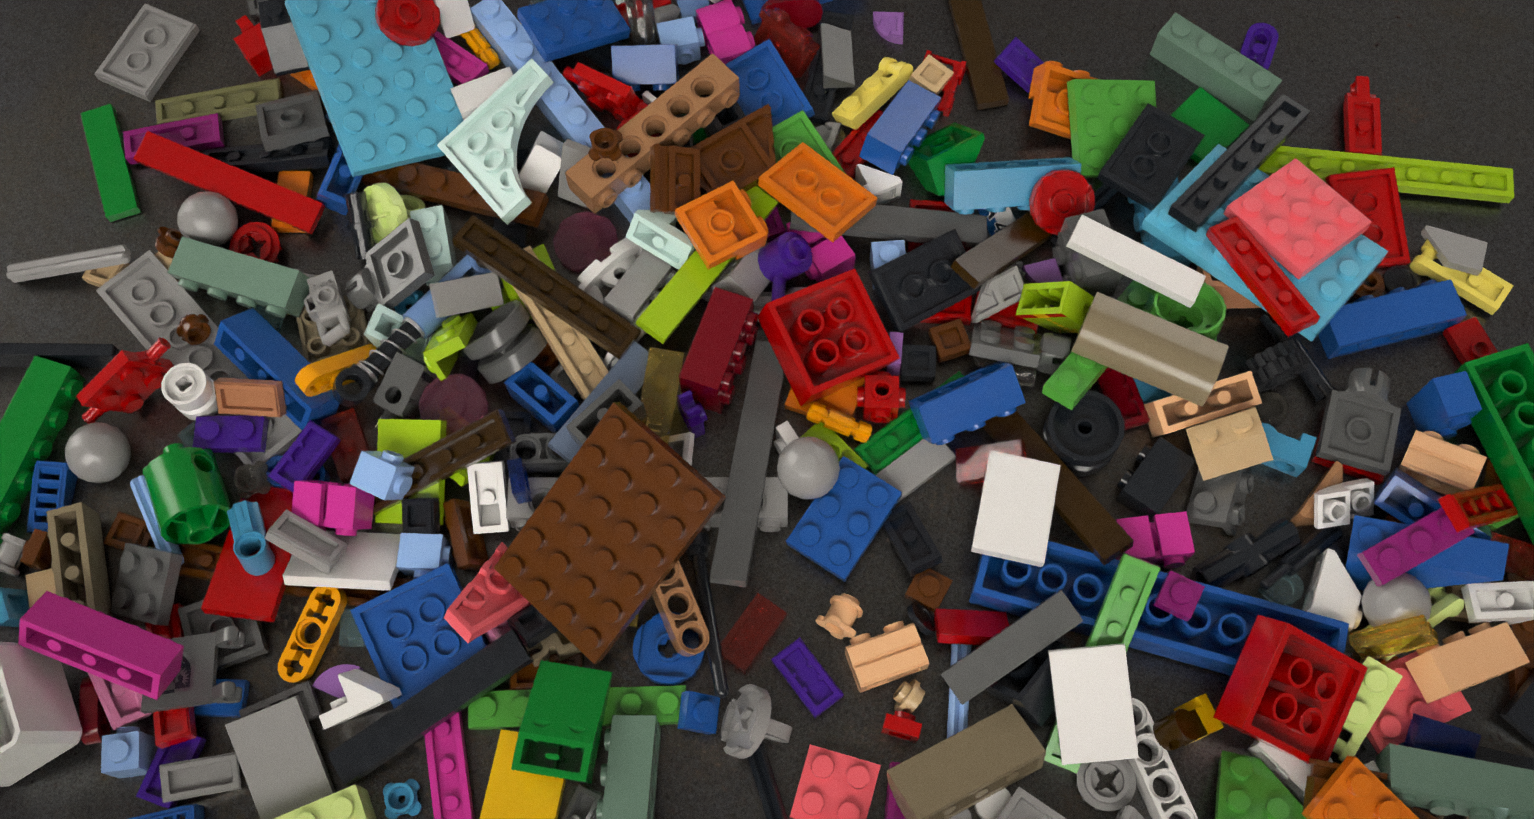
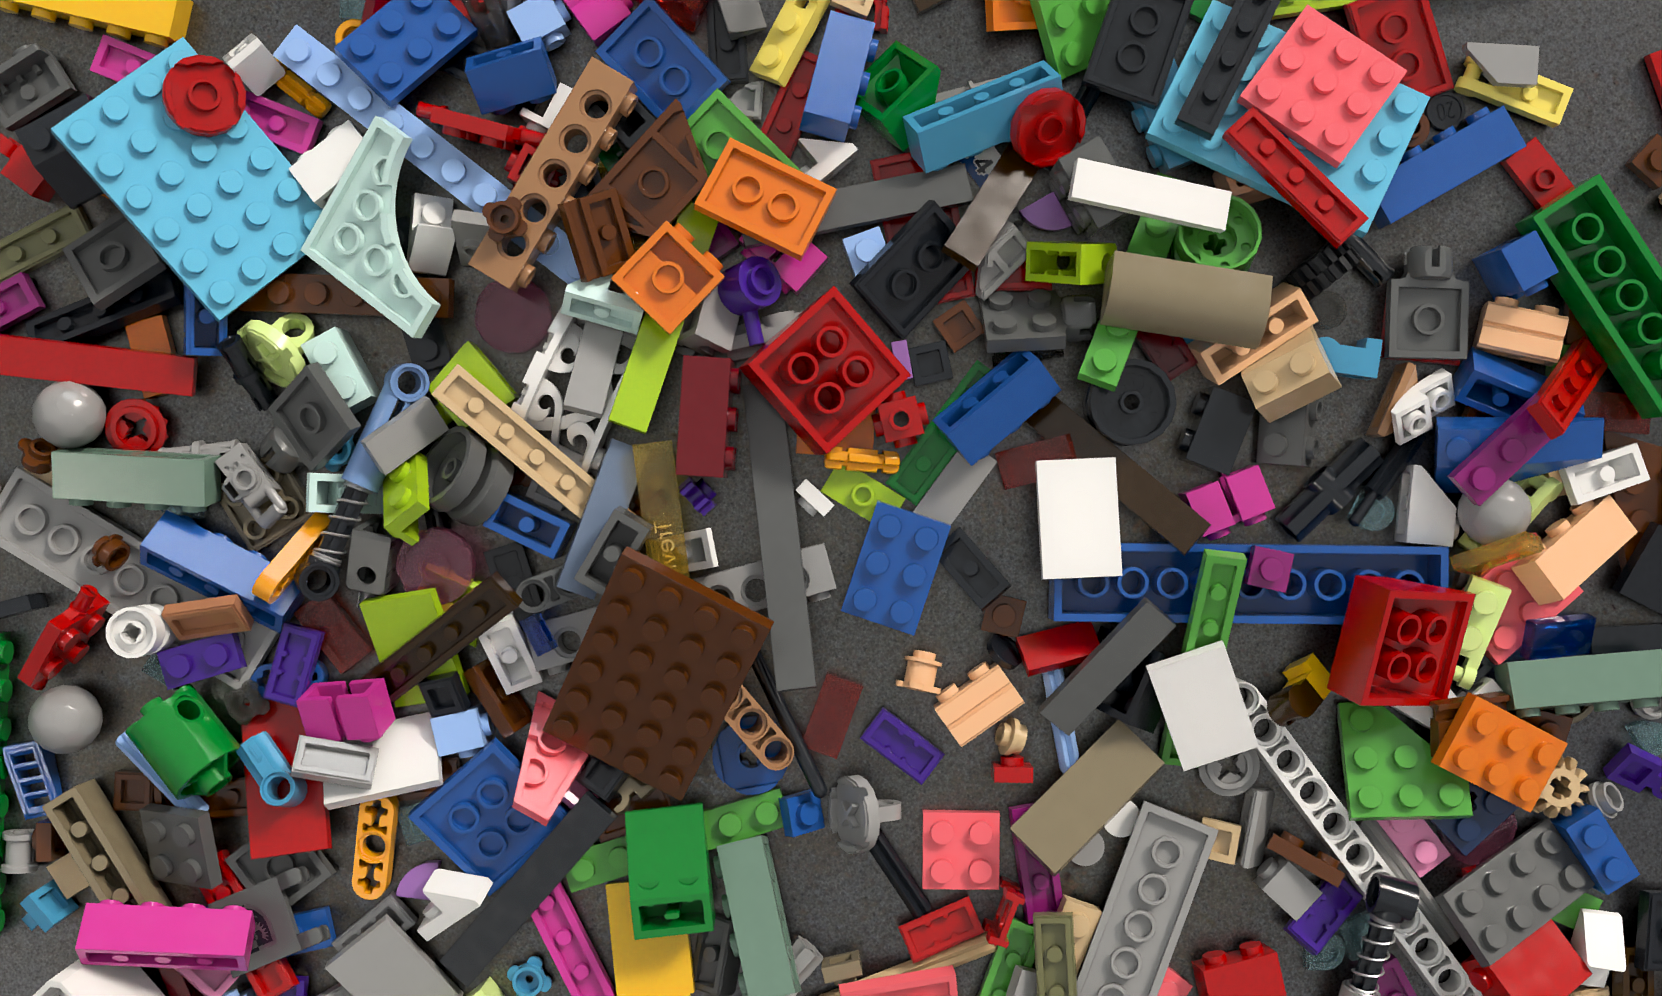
camera: 15 degrees left, 20 degrees up
light blue brick [349,450,415,500] -> none
dark brown tile [452,215,641,360] -> none
light grey piece [777,437,840,499] -> none

